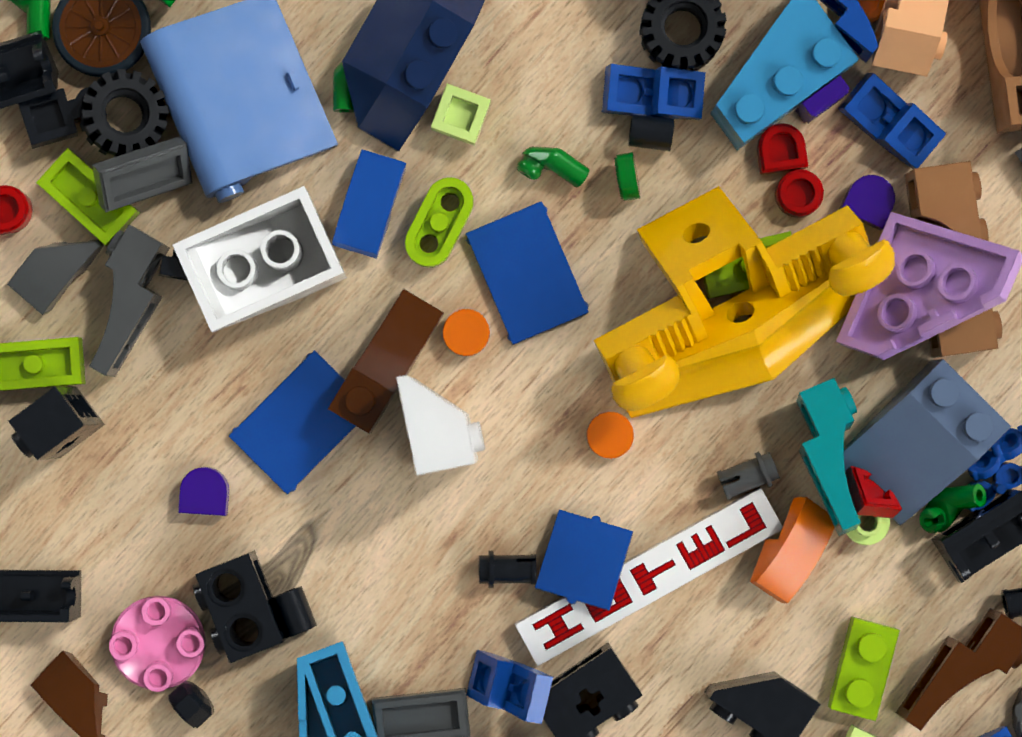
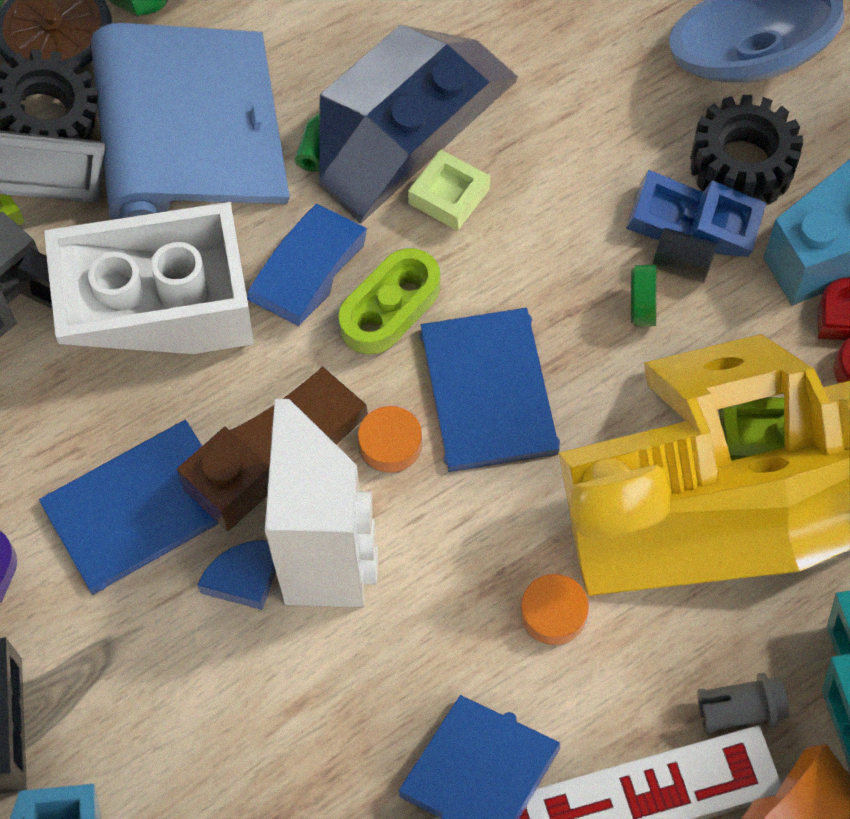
camera: 15 degrees right, 25 degrees down
black hinge [271,586,317,638] -> none
black pin [479,551,536,588] -> none
green arm [517,146,590,188] -> none
none -> blue tile [197,540,276,610]

